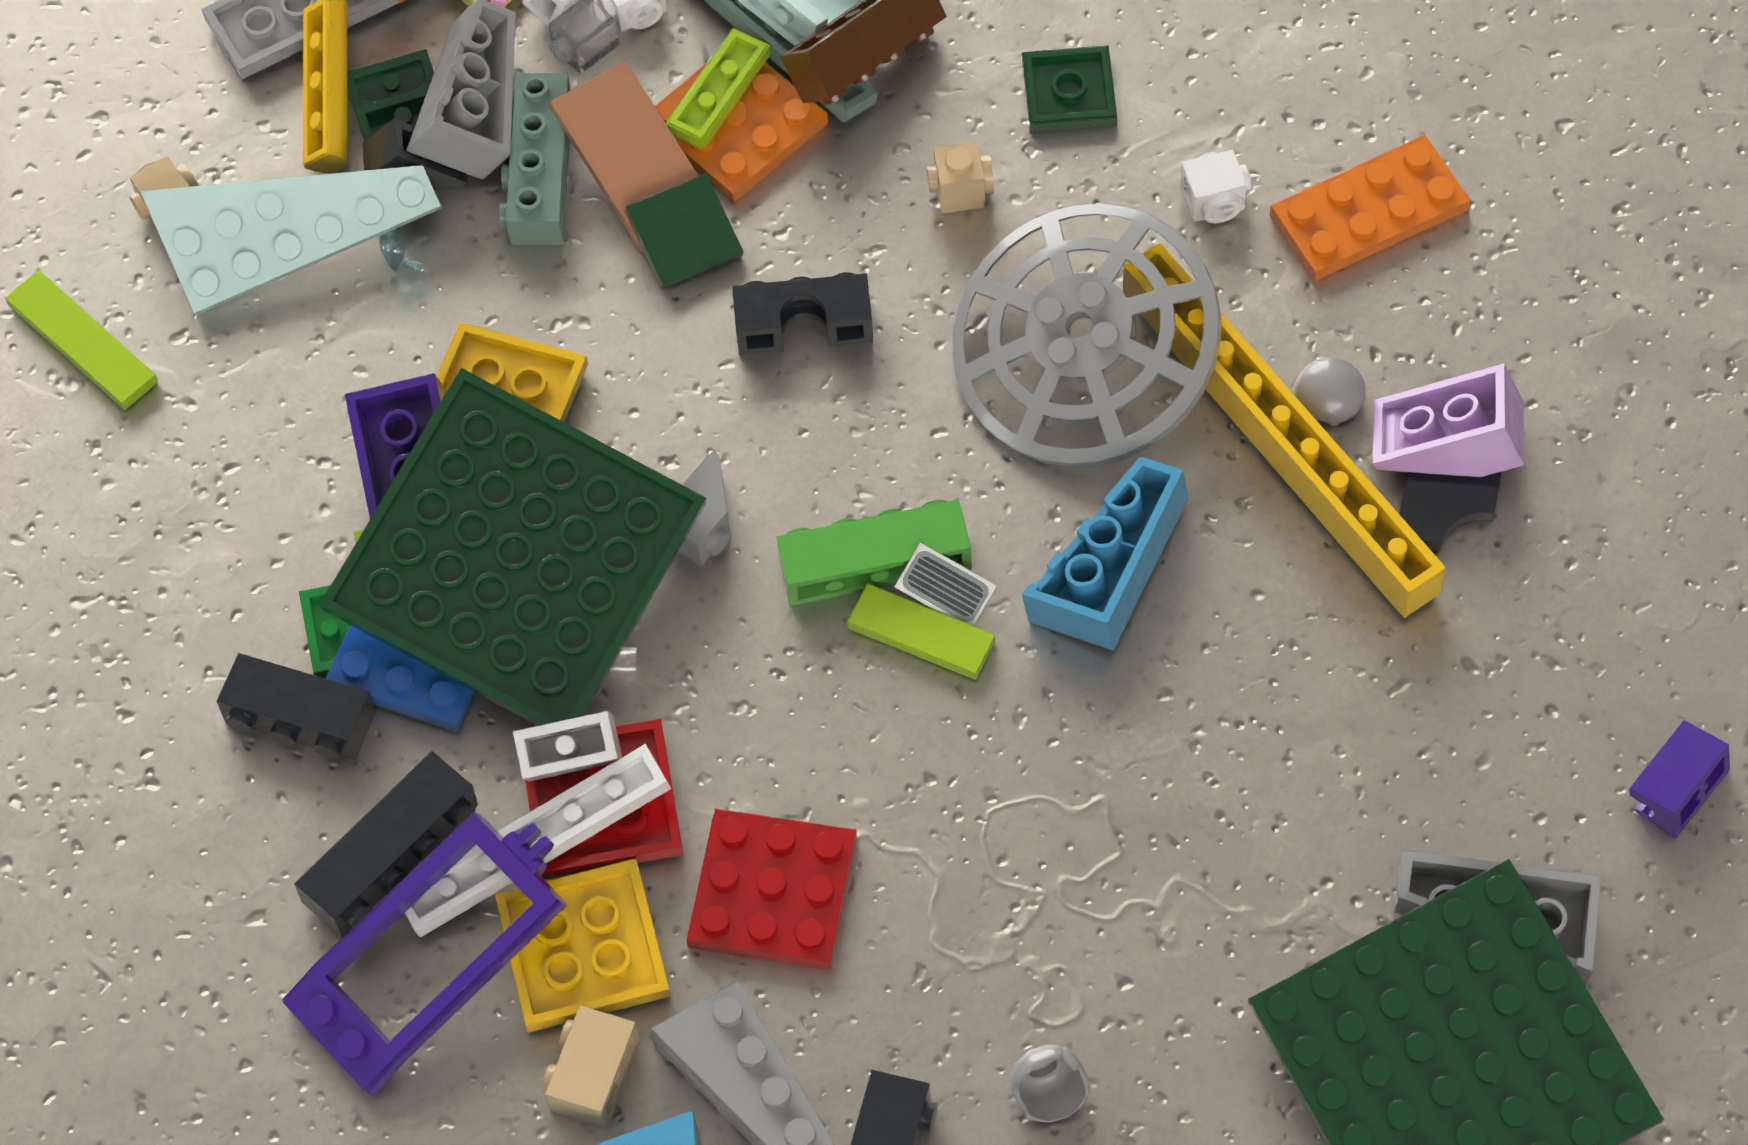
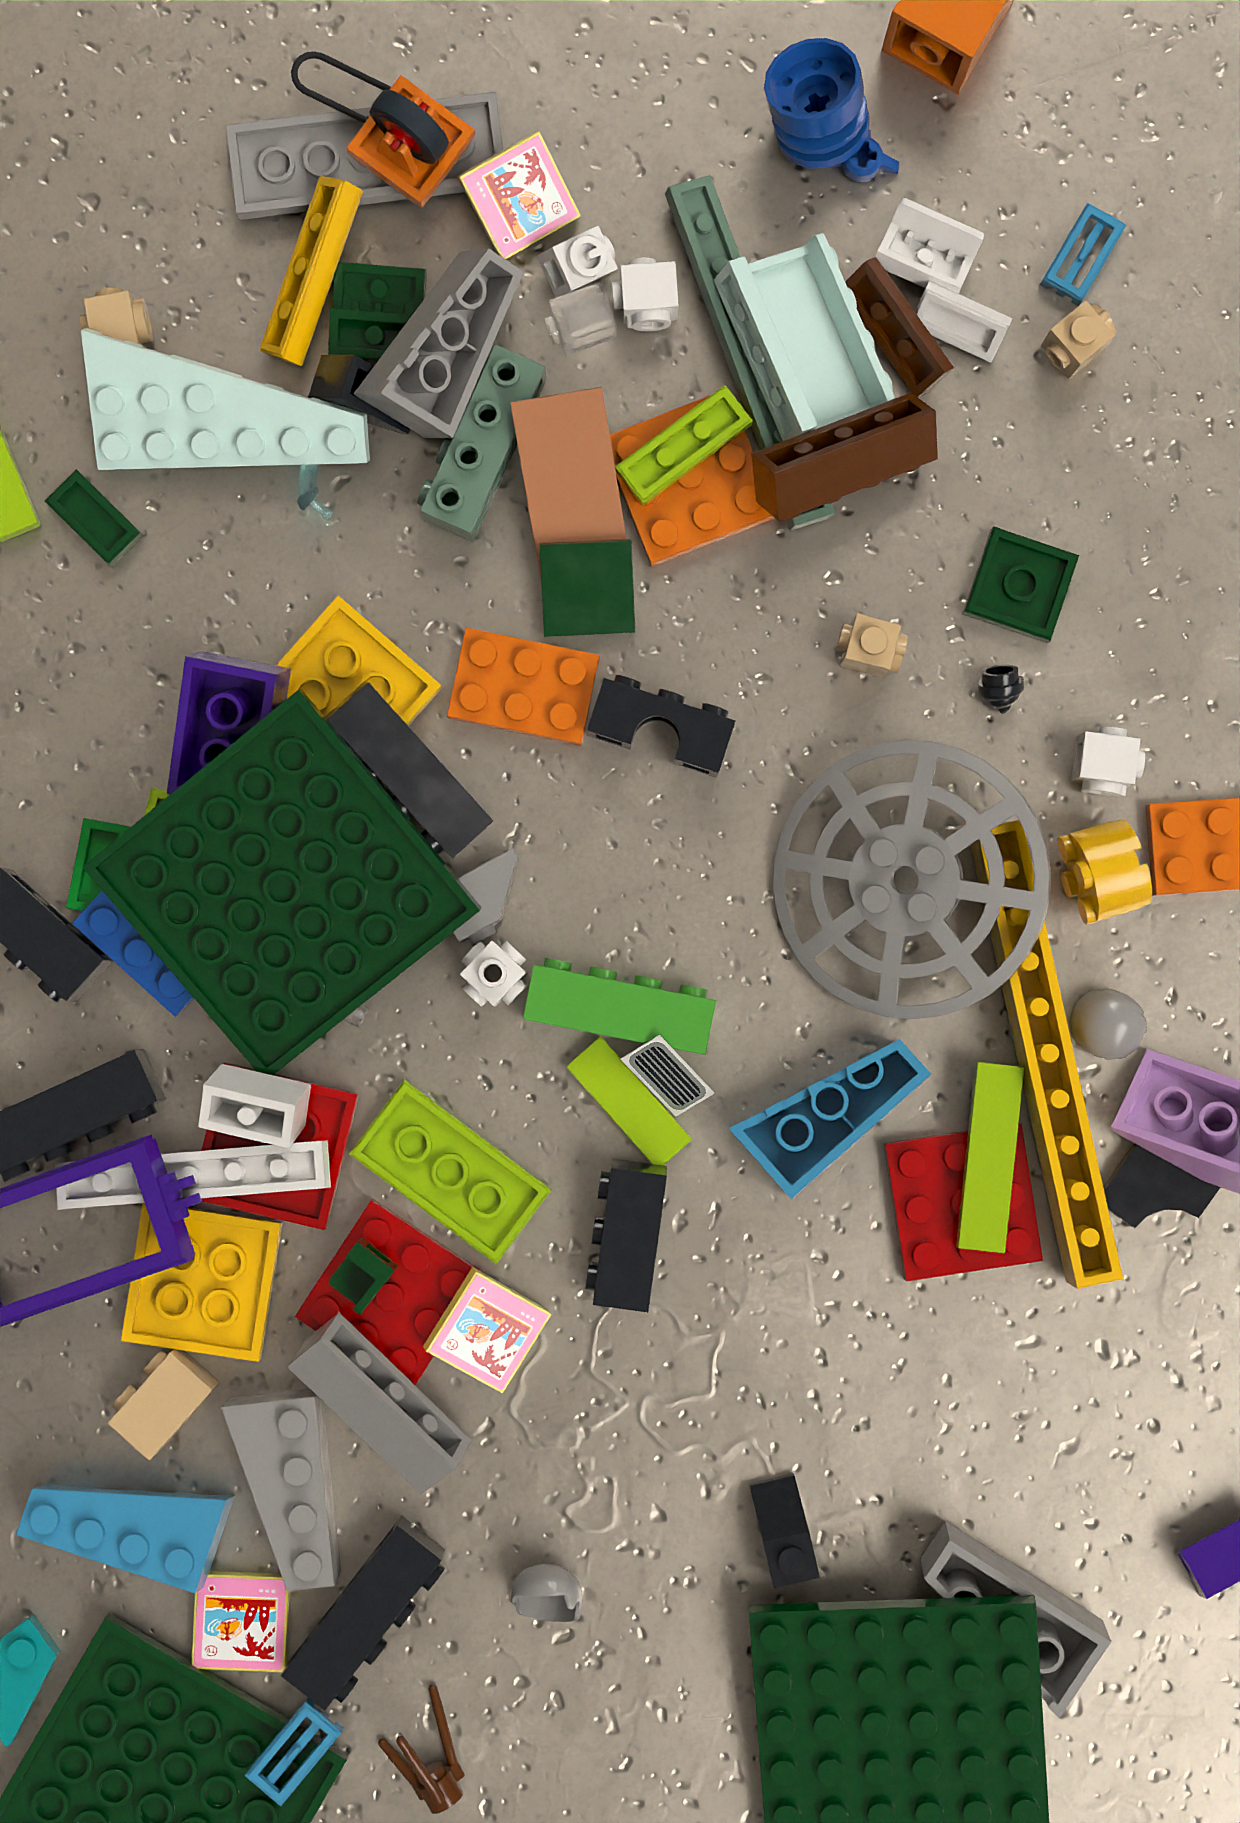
camera: 15 degrees right, 25 degrees up
none -> dark green tile [44,469,144,567]
none -> light grey brick [287,1313,472,1495]
none -> black brick [325,681,493,859]
none -> dark green panel [329,1237,399,1315]
none -> lime tile [349,1079,552,1264]
none -> tile [423,1267,552,1393]
none -> orange plate [447,627,600,746]
none -> white brick [460,941,528,1007]
none -> black brick [585,1159,667,1313]
none -> black slope [749,1473,820,1589]
none -> red plate [883,1123,1043,1282]
none -> lime tile [956,1062,1024,1253]
none -> black plate [978,665,1024,714]
none -> yellow brick [1057,819,1152,925]

